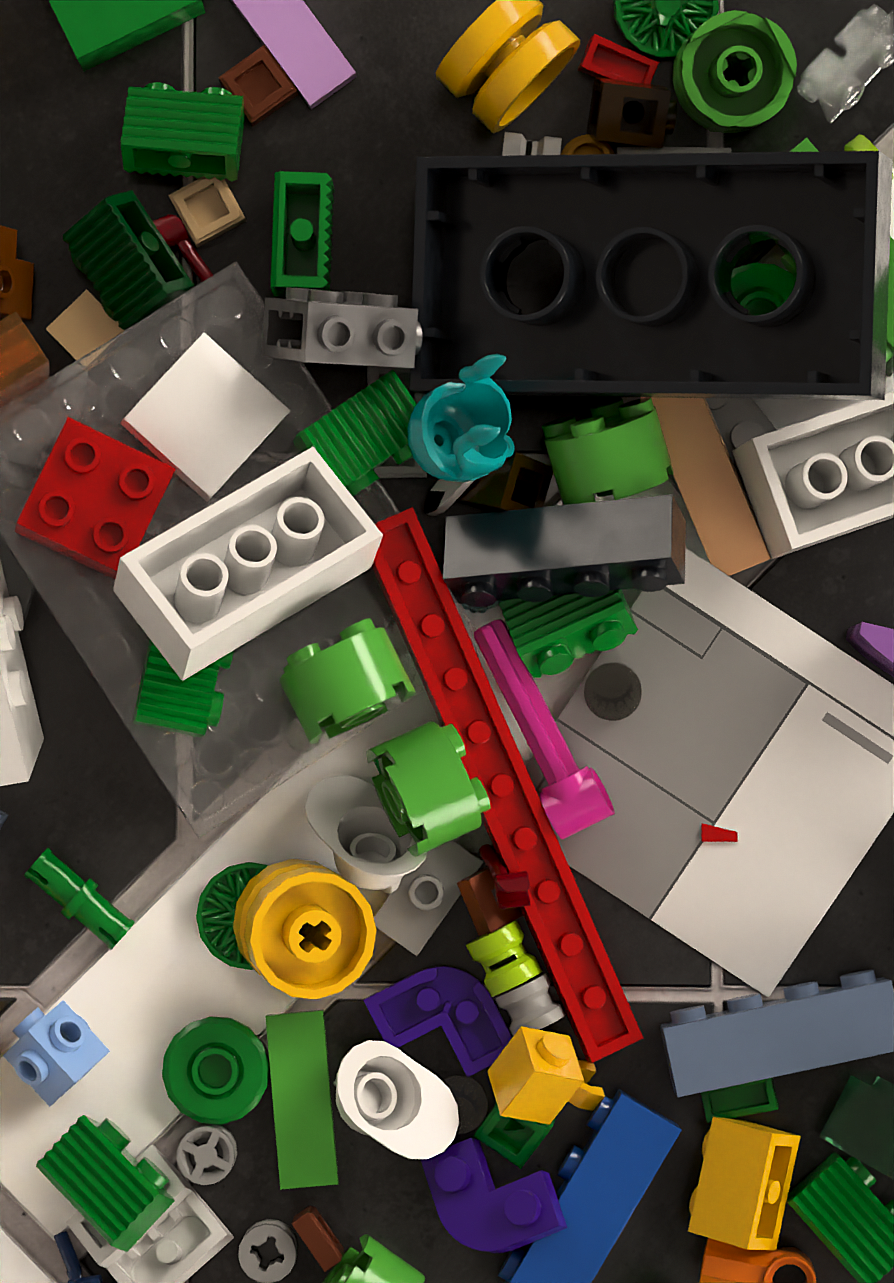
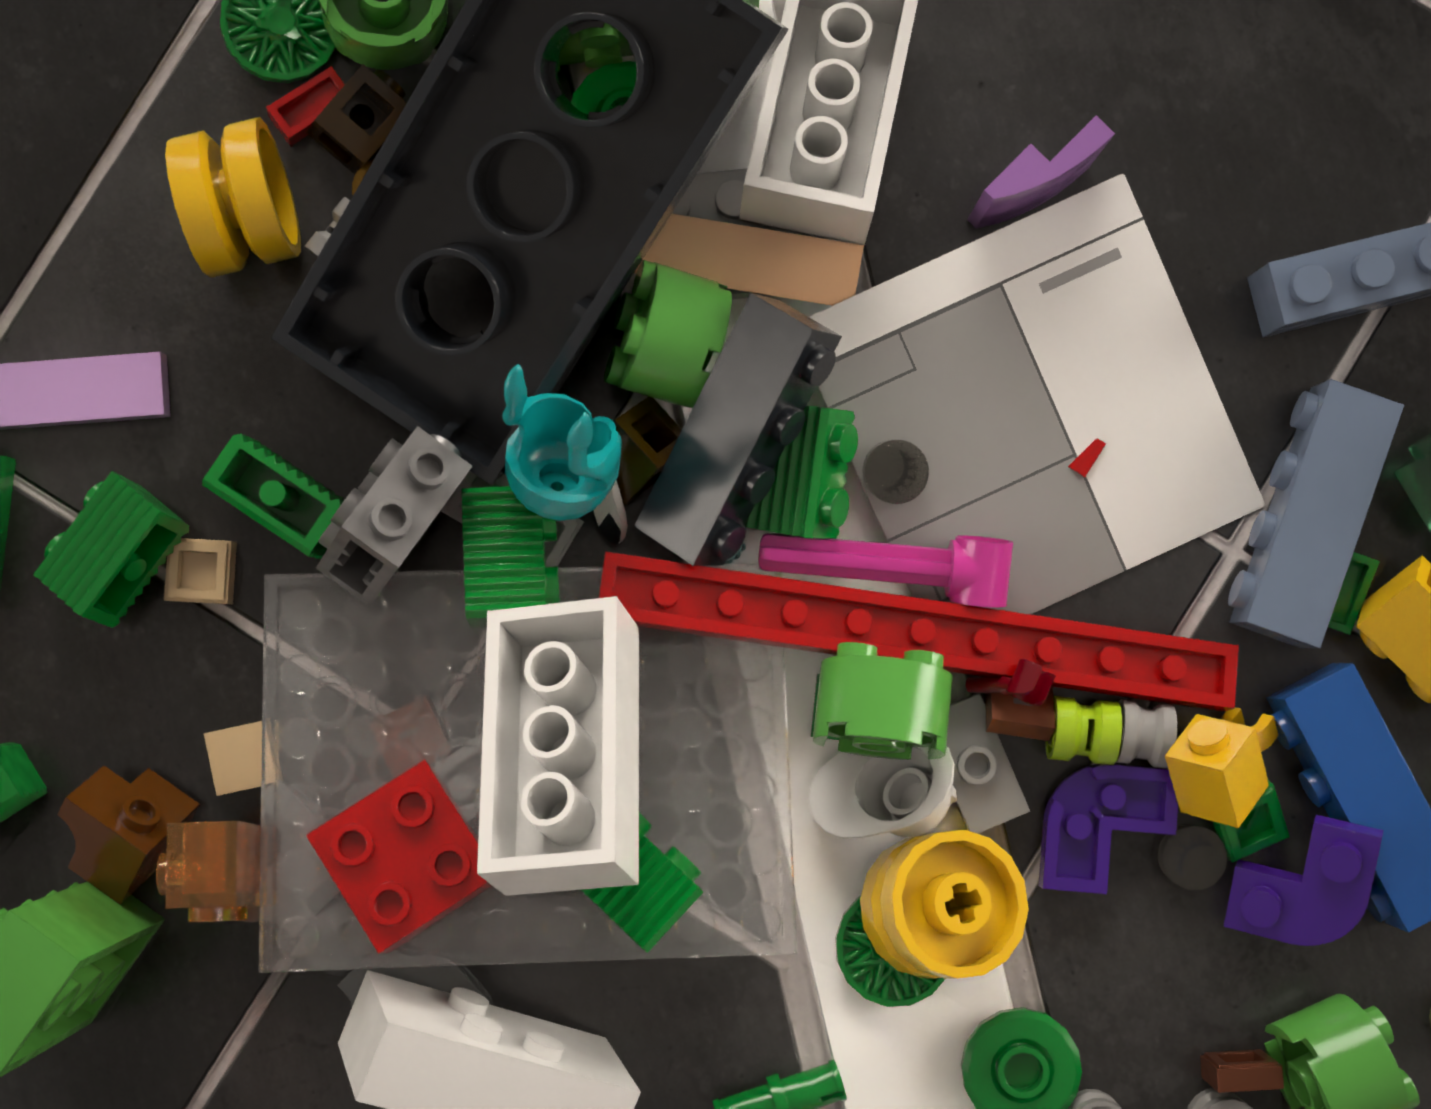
camera: 60 degrees left, 0 degrees up
dark green brick [63,190,194,330] -> none
white slope [120,332,291,502] -> none
dark red hand [153,214,215,285] -> none
copper tile [218,45,299,127] -> none
bright green tile [265,1009,339,1190] -> none
bright green brick [279,618,416,744] -> none
white piece [333,1040,459,1159] -> none

